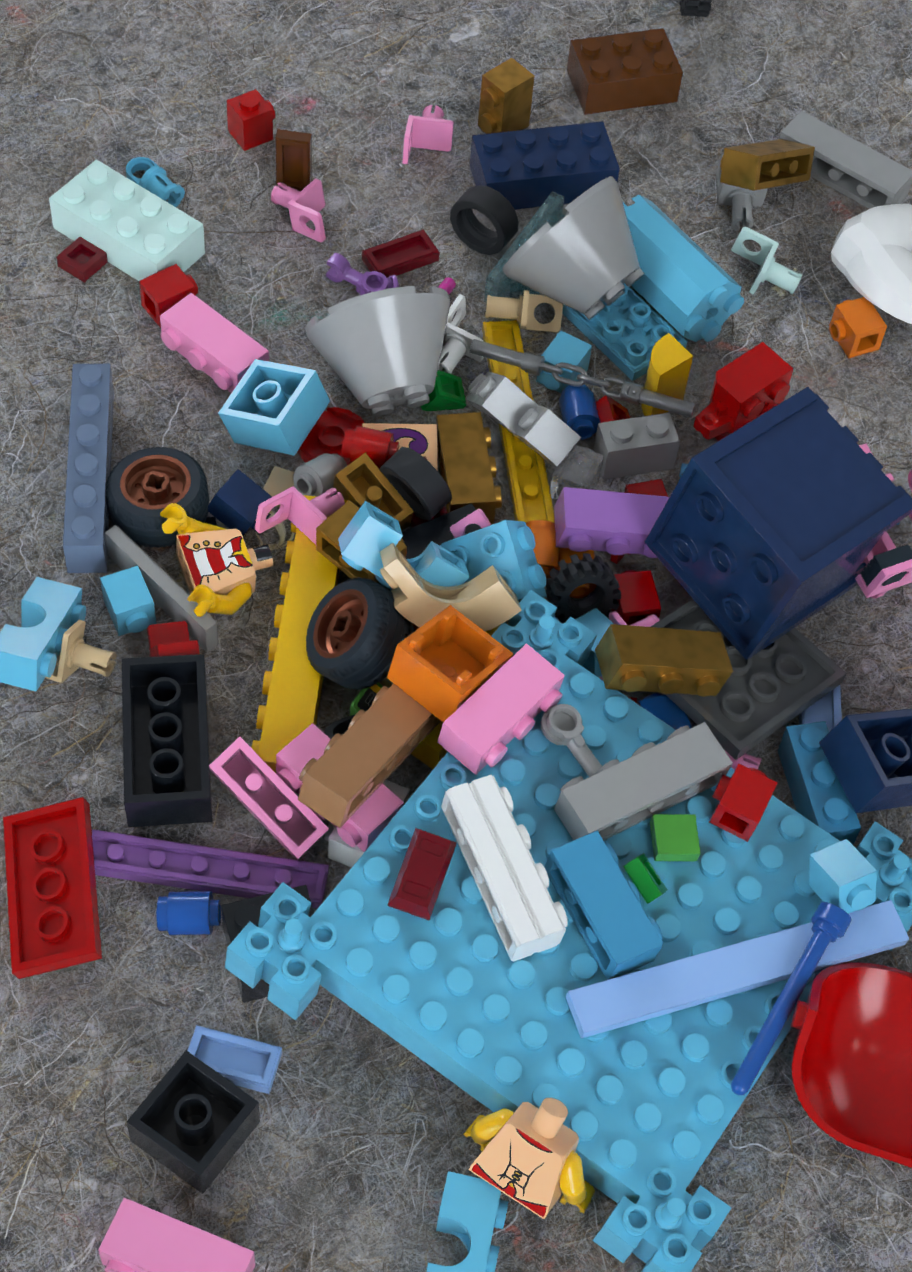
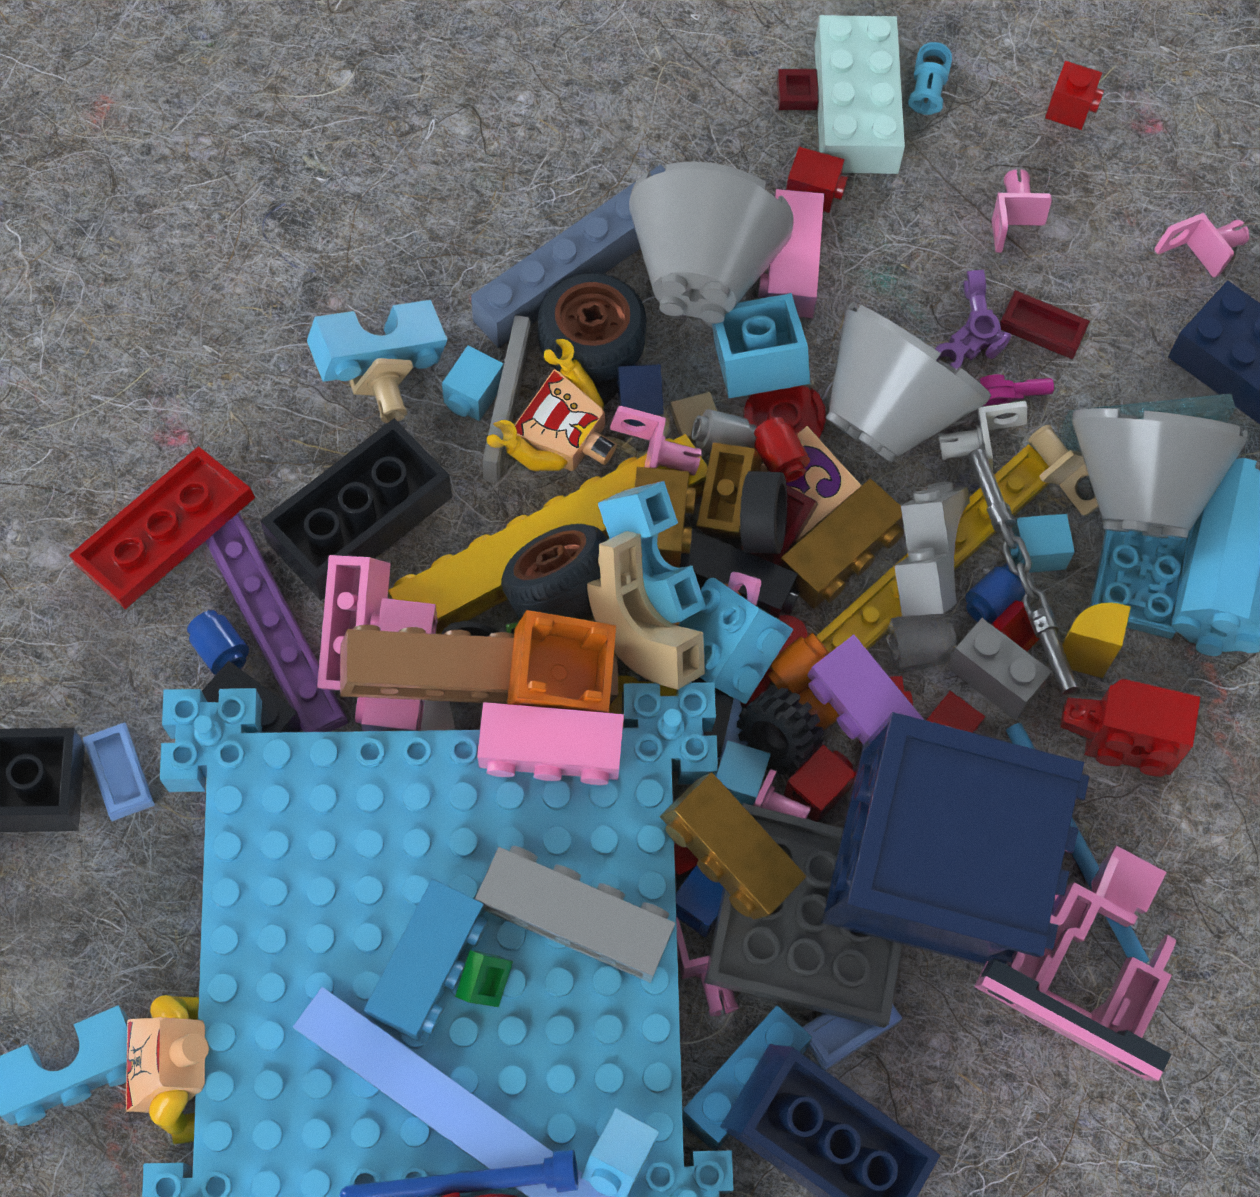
camera: 55 degrees right, 10 degrees up
red bracket [147,621,200,657] -> none
reddish brown tile [275,129,312,191] -> none
dark red tile [387,828,457,921] -> none
green slope [421,370,467,411] -> none
white brick [441,775,568,962] -> none
black tyre [450,185,519,255] -> none
light grey plate [540,704,602,777] -> none
bright green tile [650,814,700,861] -> none
red brick [709,763,778,842] -> none
none -> light grey cone [629,162,794,324]

